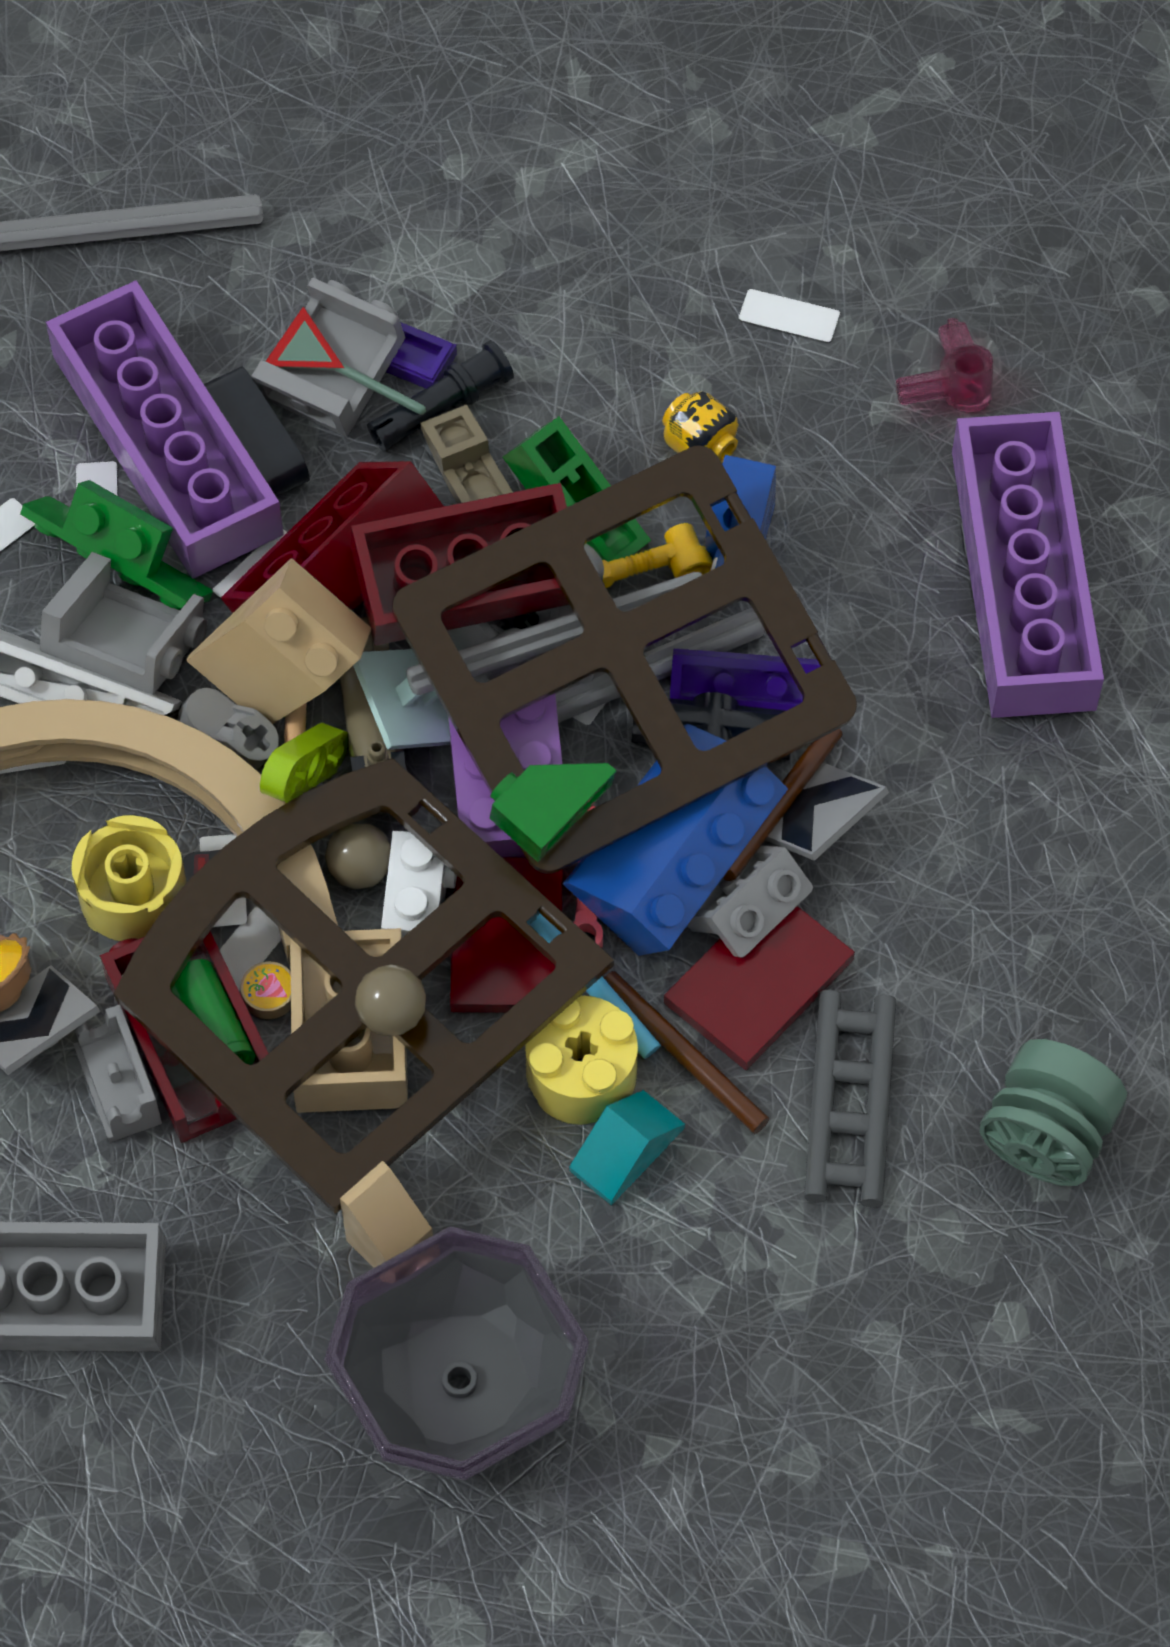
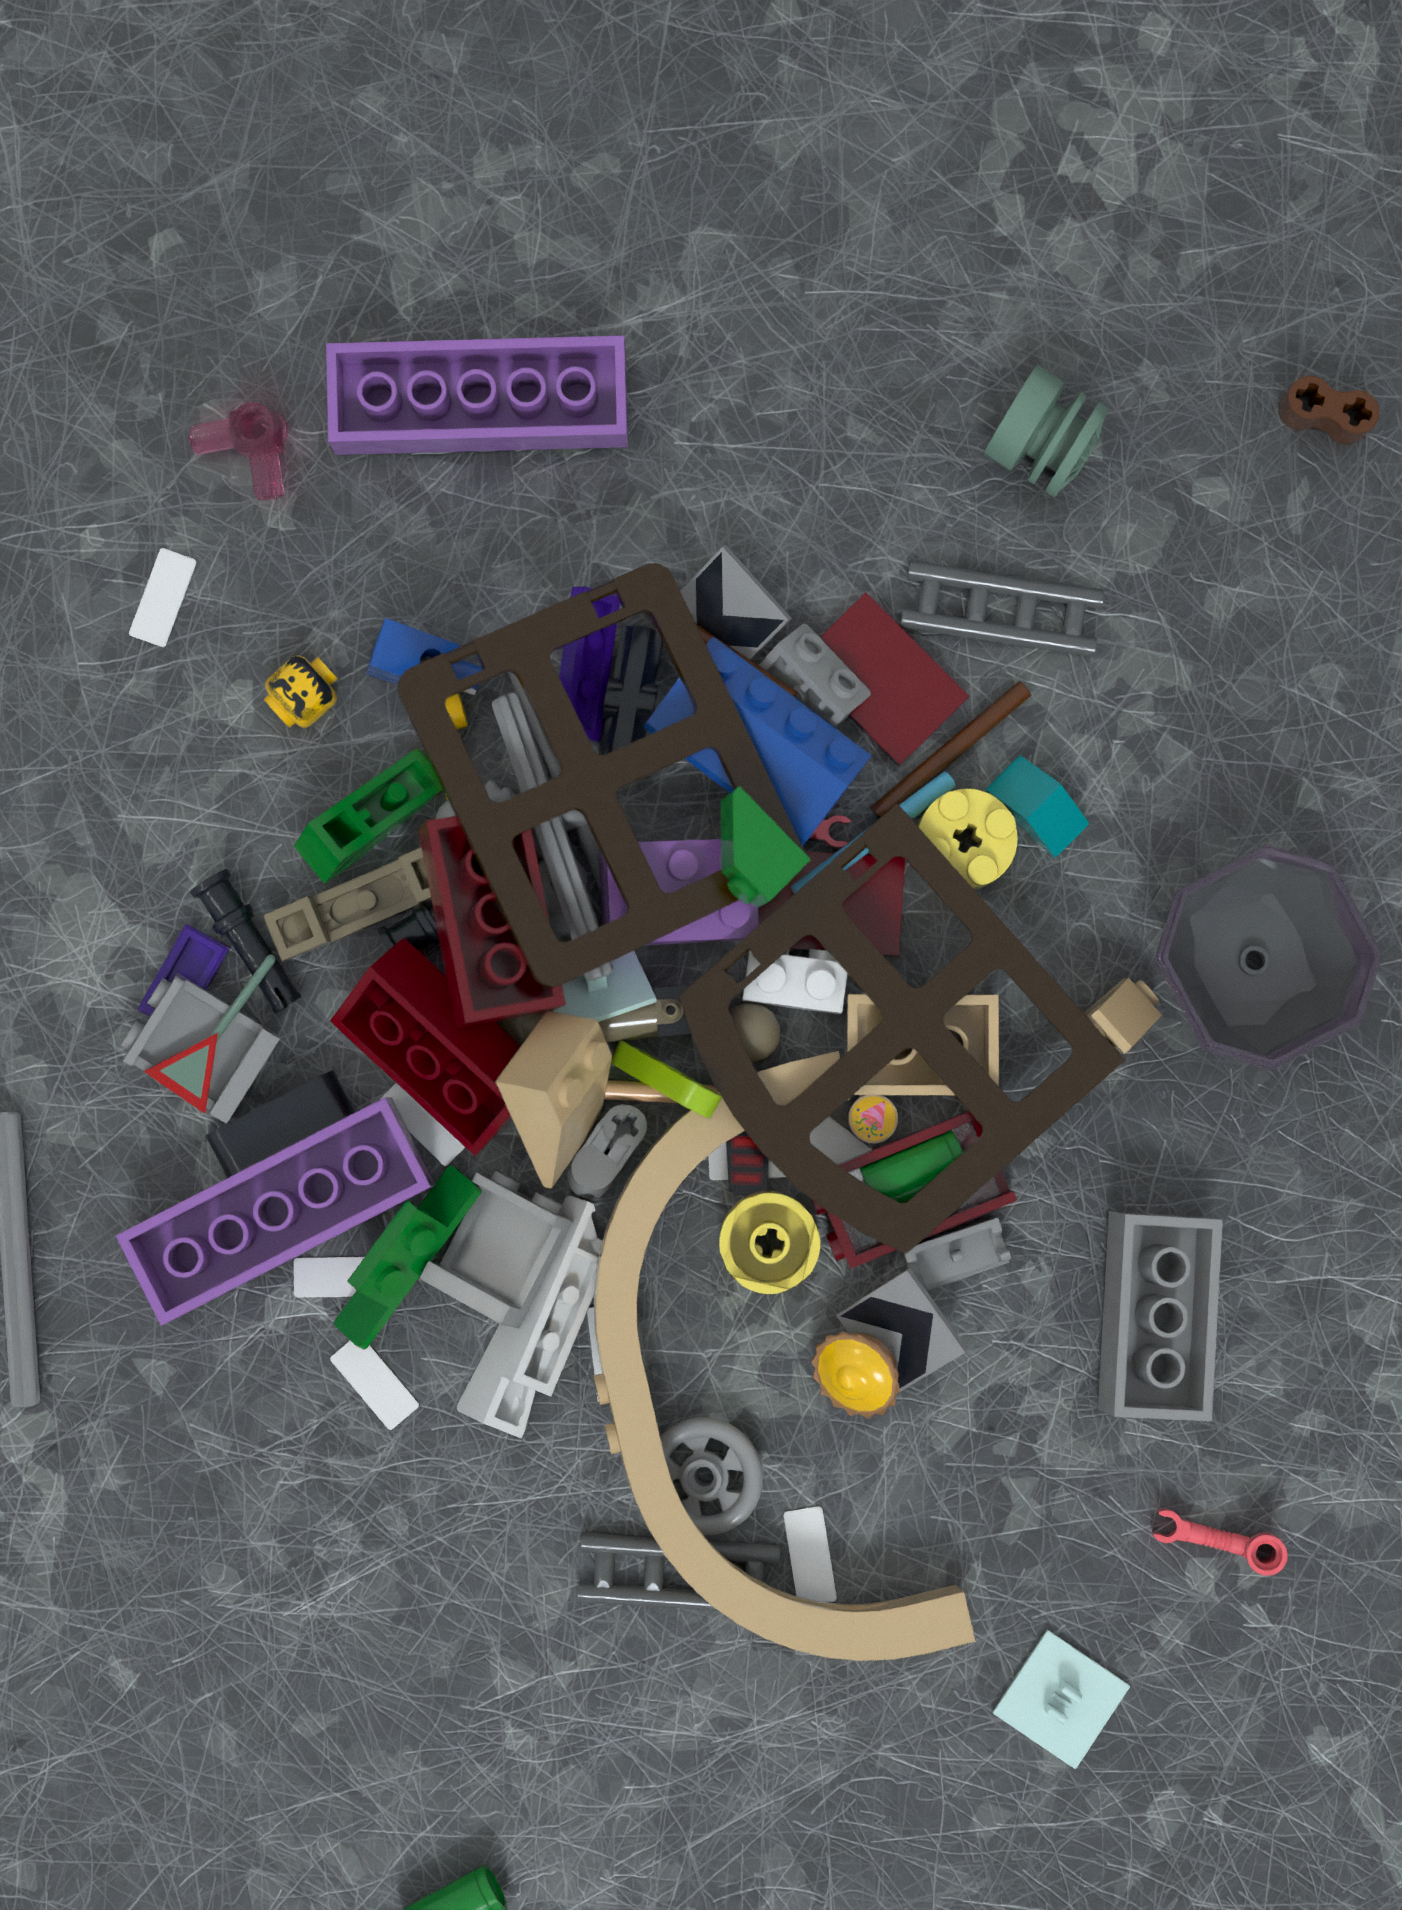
camera: 85 degrees left, 25 degrees up
dark tan piece [355,964,426,1037] -> none
none -> reddish brown axle [1278,375,1380,445]

